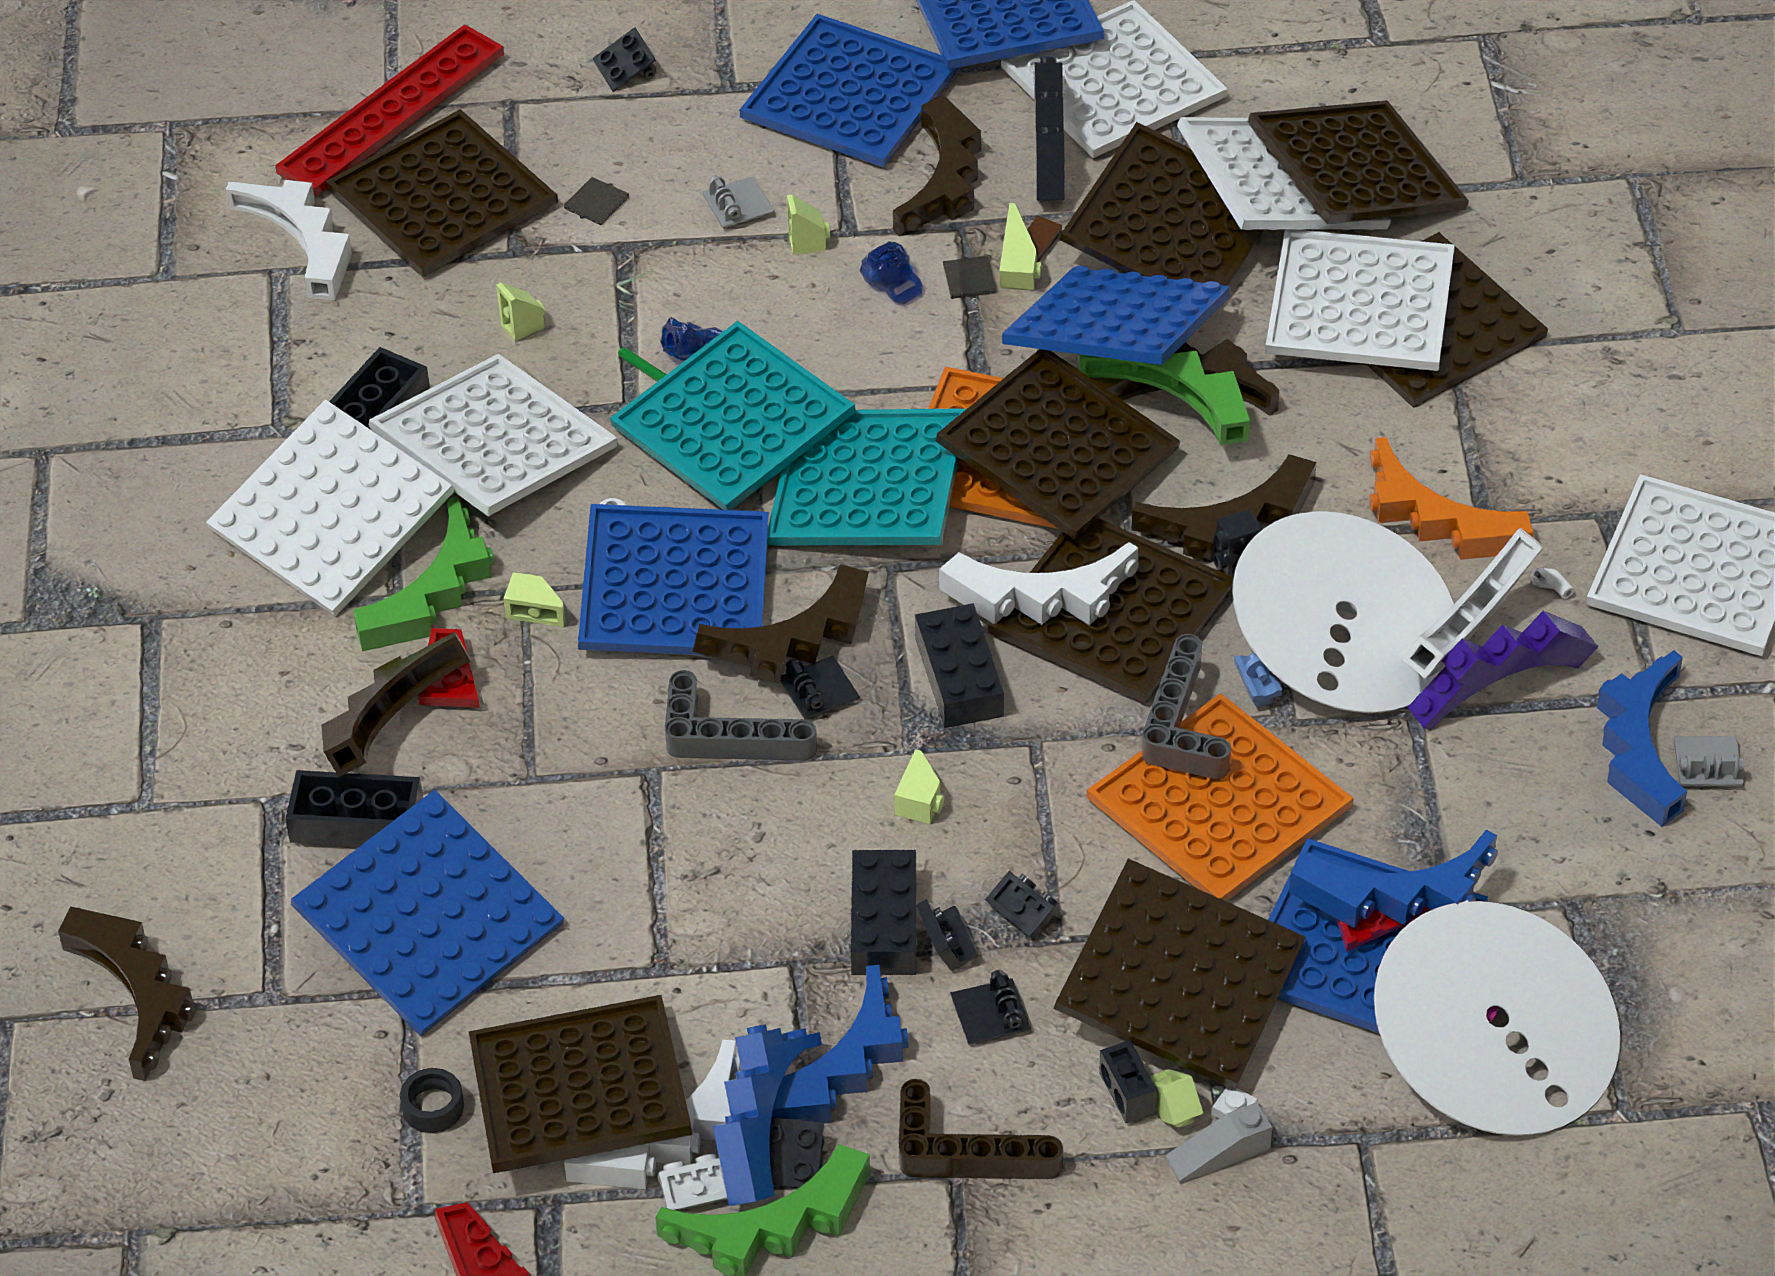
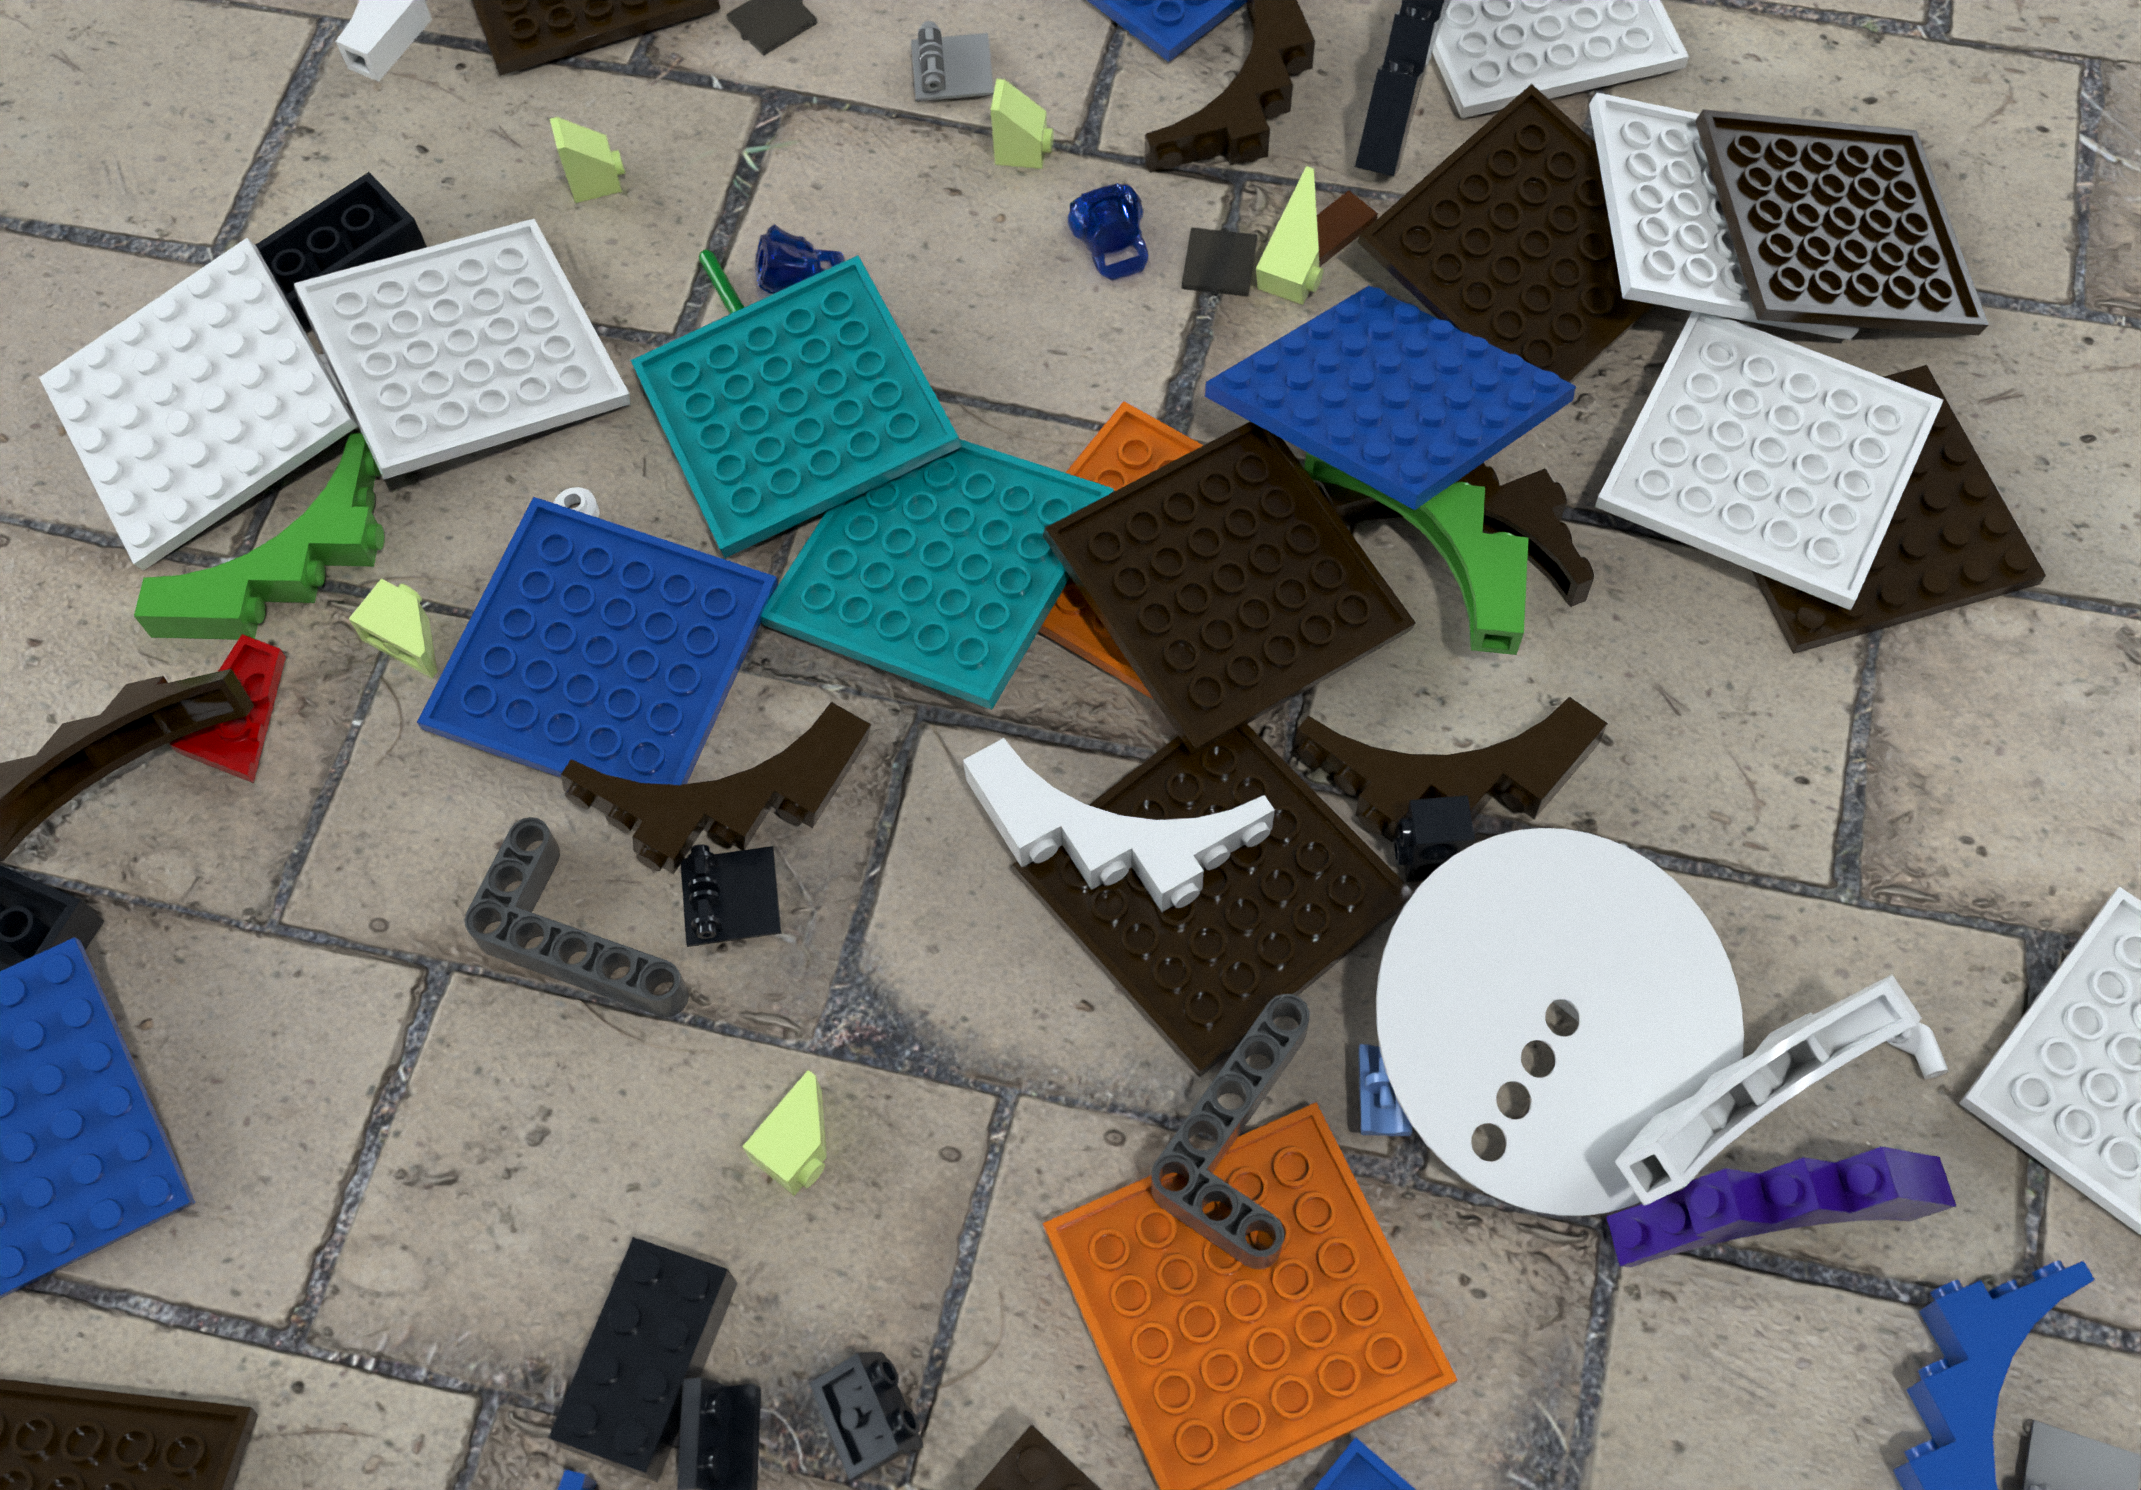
camera: 20 degrees right, 15 degrees up
black brick [915,603,1004,728] -> none
orange arch [1369,437,1534,560] -> none

